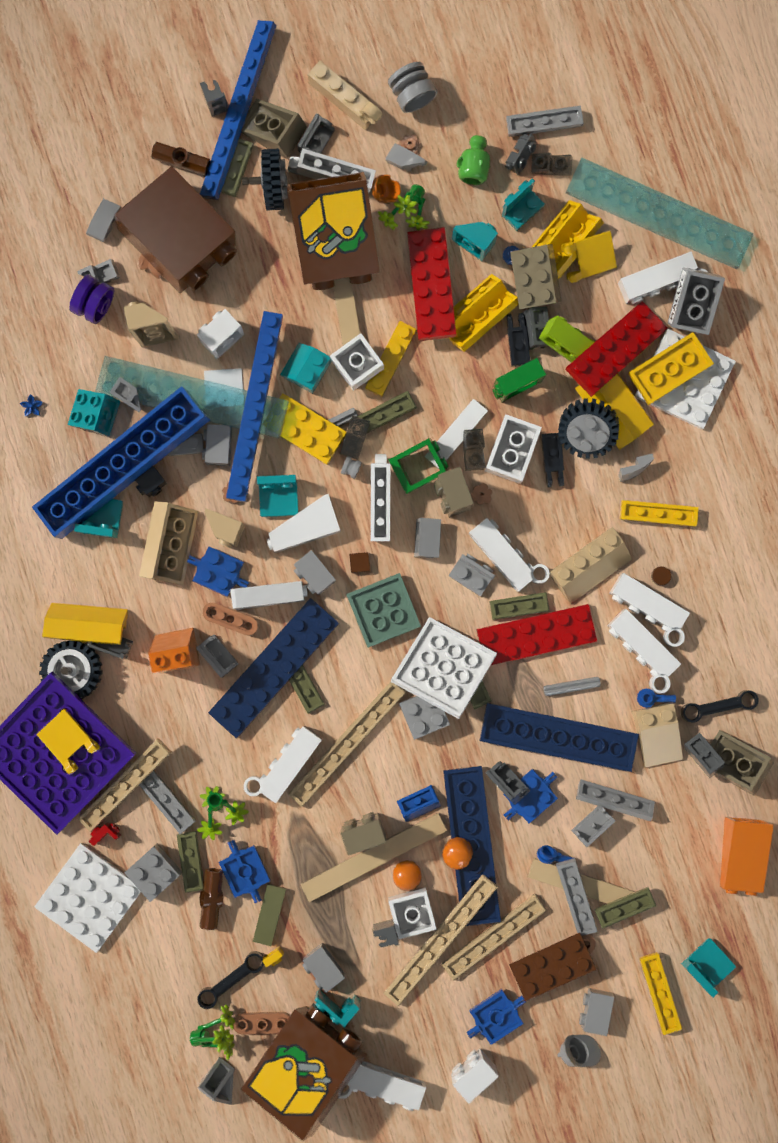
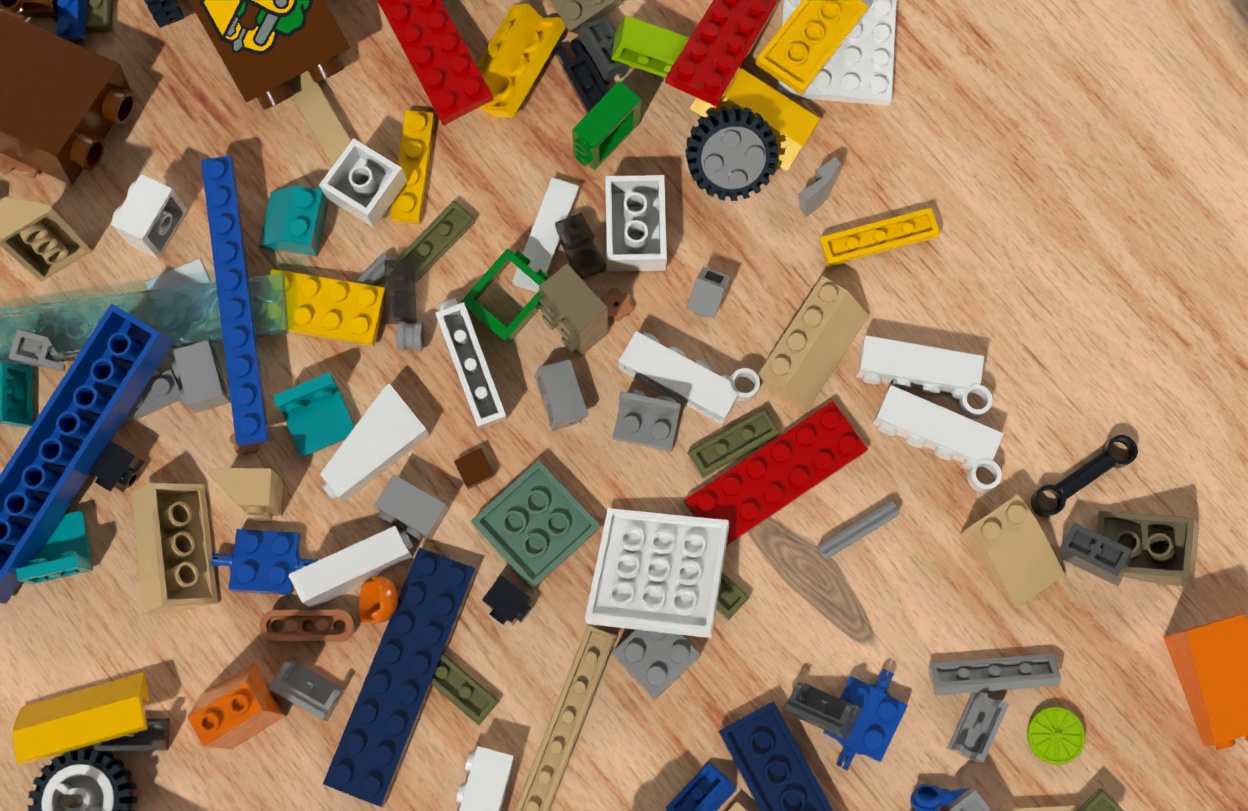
camera: 20 degrees left, 10 degrees down
dark blue plate [479,703,639,772] -> none
black hinge [541,433,564,487] -> none
blue plate [637,688,676,708] -> none
reddish brown tile [651,566,671,586] -> none
none -> orange hair [359,576,398,624]
none -> black brick [482,575,532,625]
none -> light grey brick [687,266,731,319]
none -> lime wheel [1027,707,1085,765]

